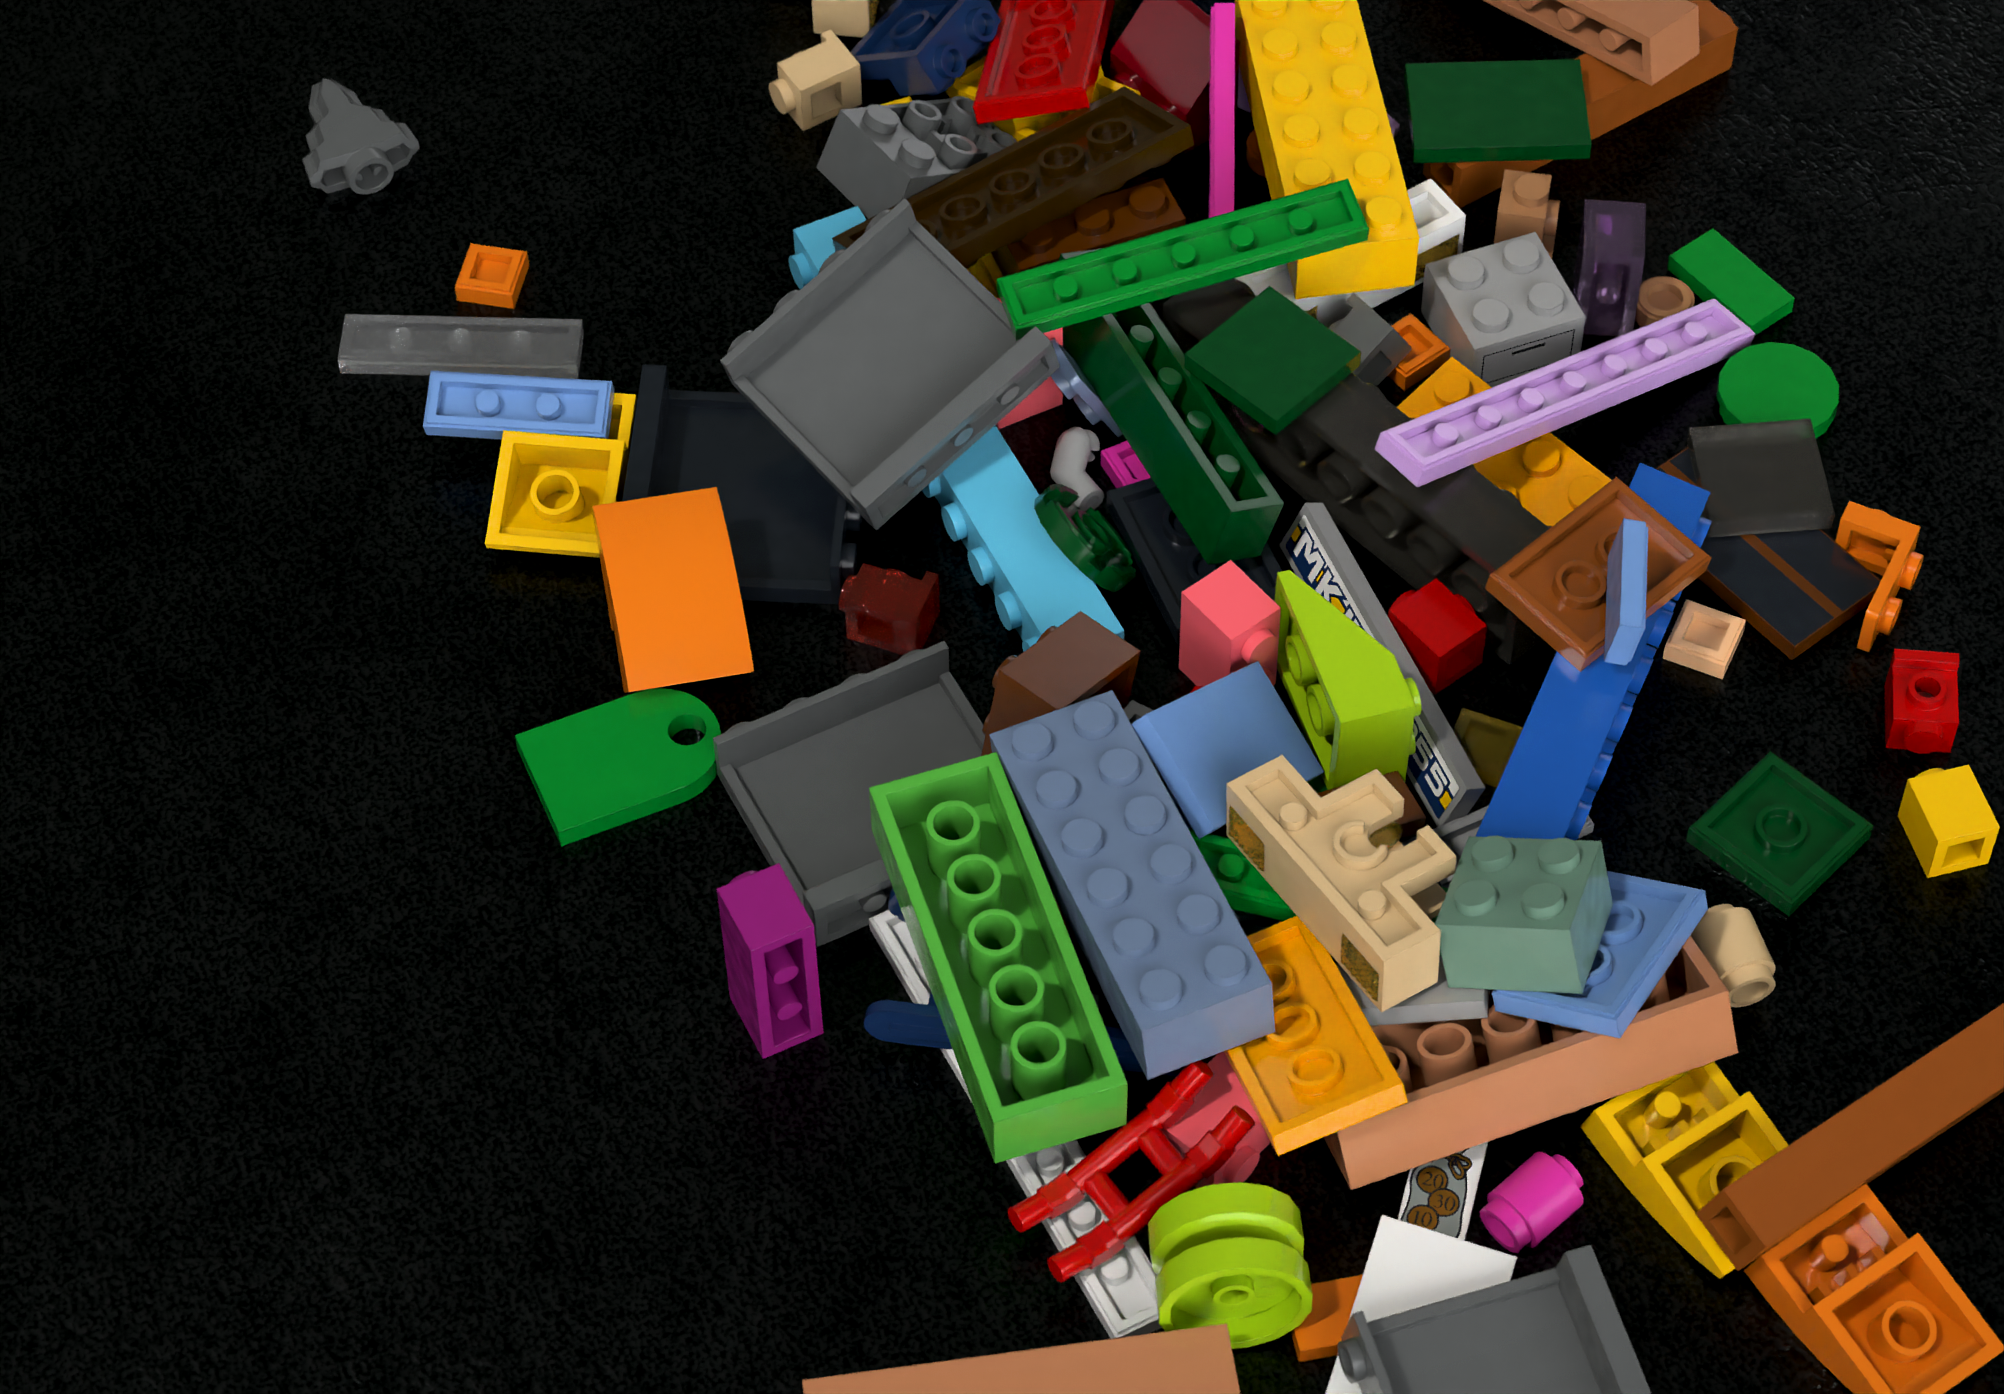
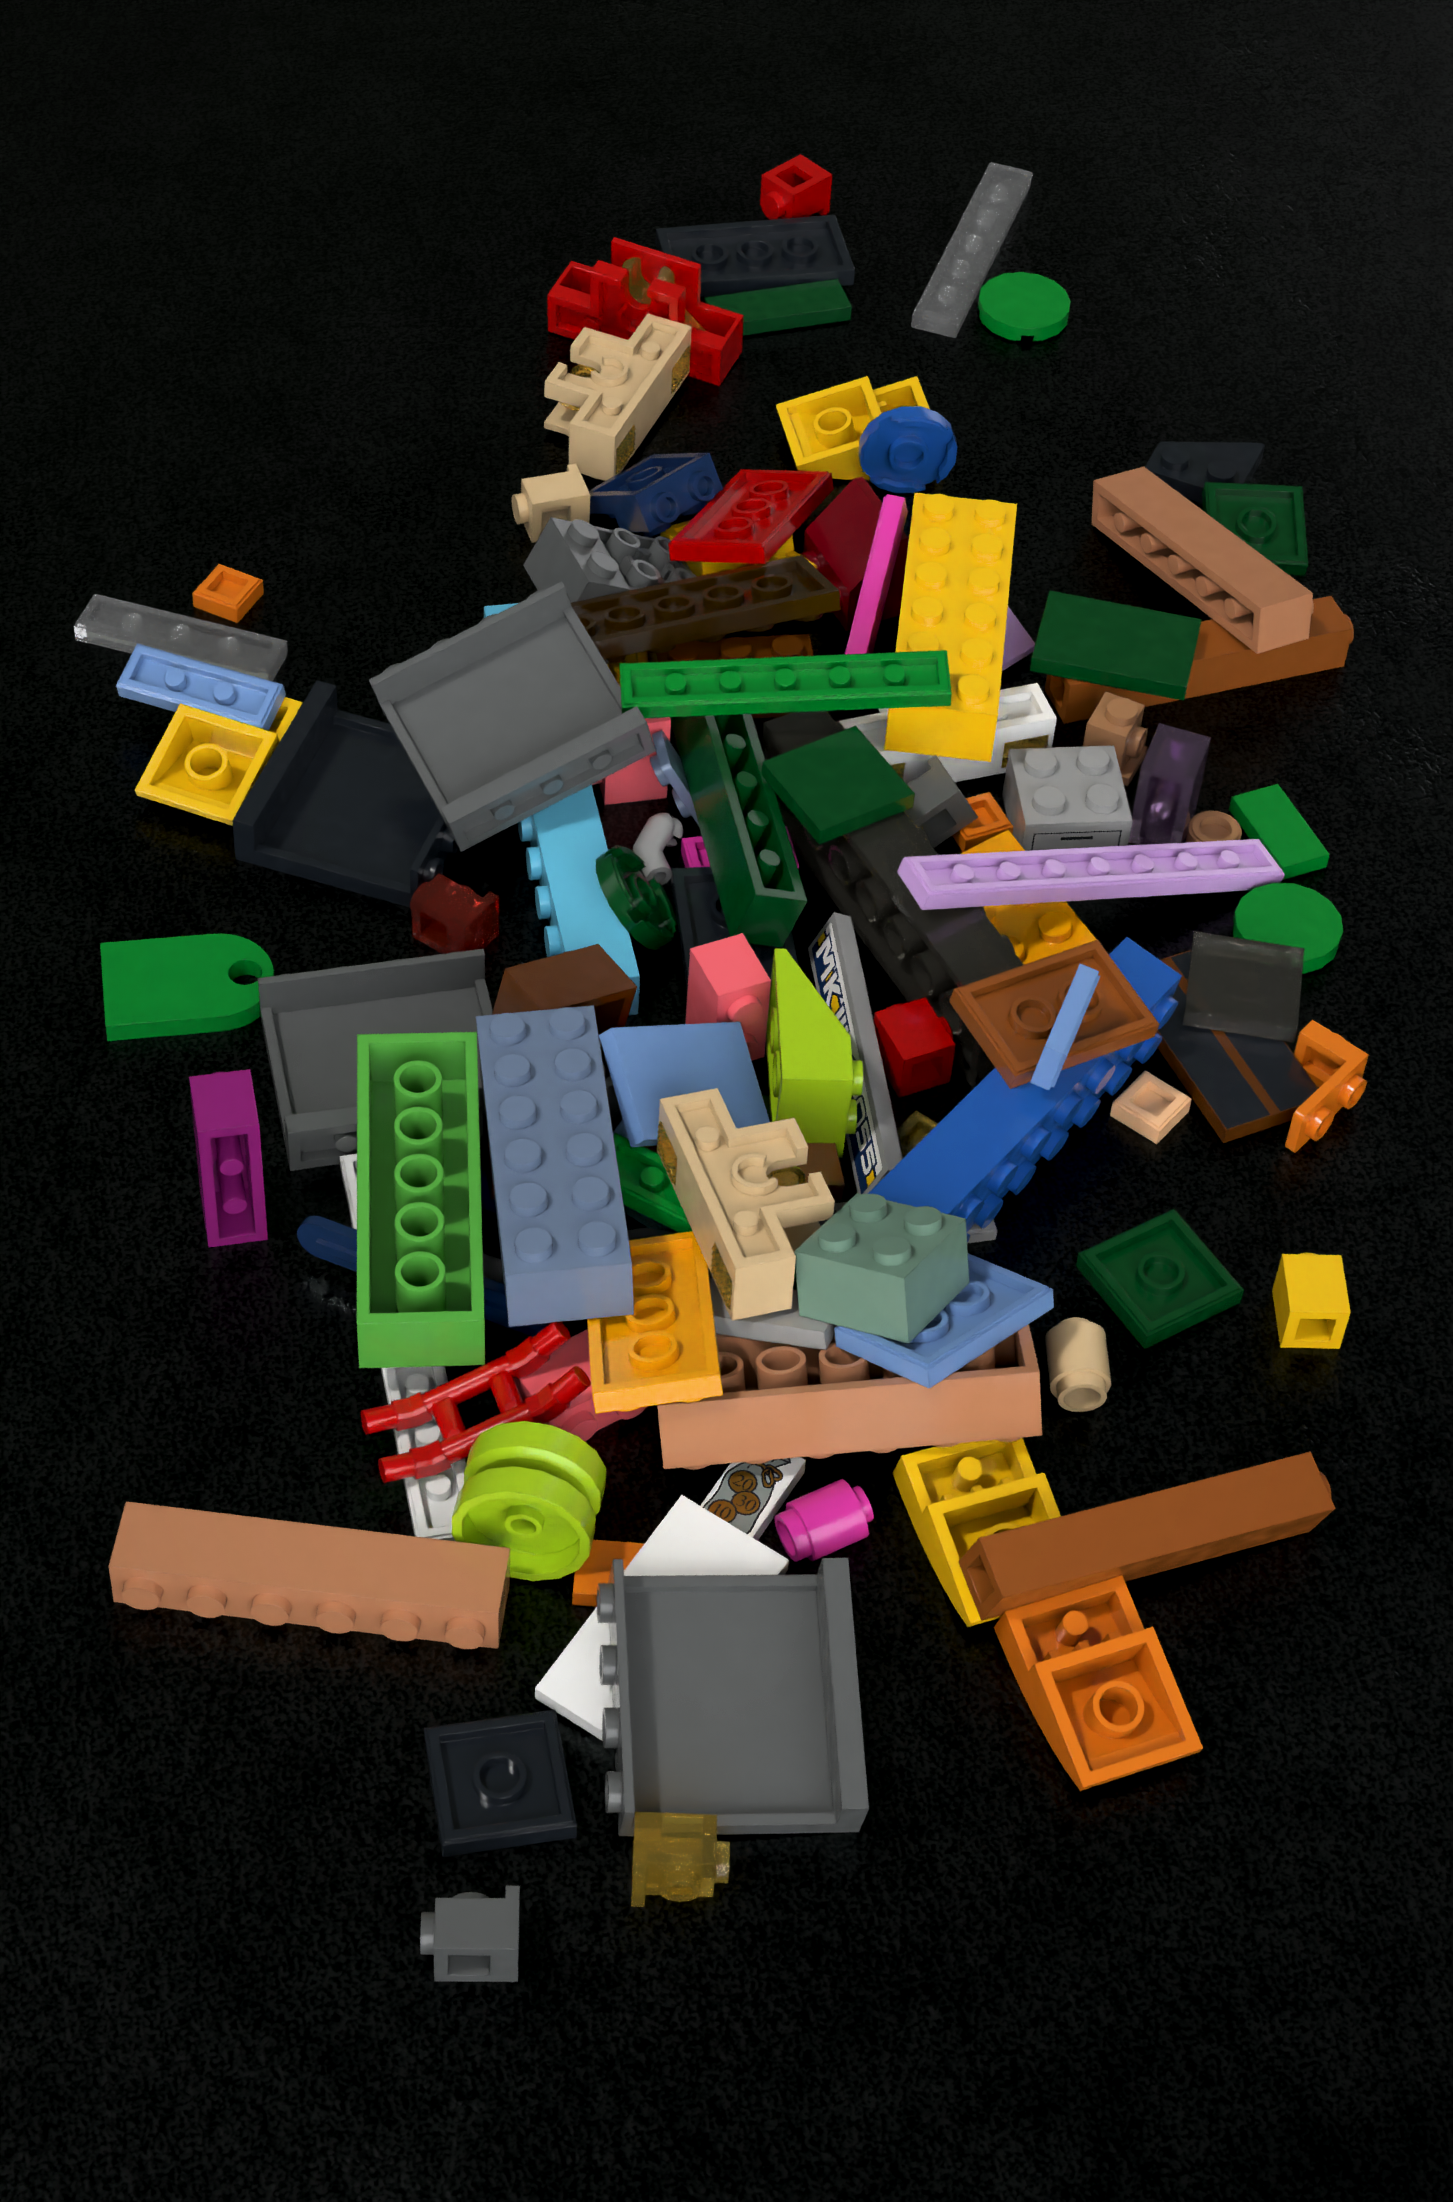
camera: 10 degrees right, 5 degrees down
dark grey rock [303,78,419,195] -> none
orange slope [592,487,754,693] -> none
red brick [1885,648,1959,754] -> none

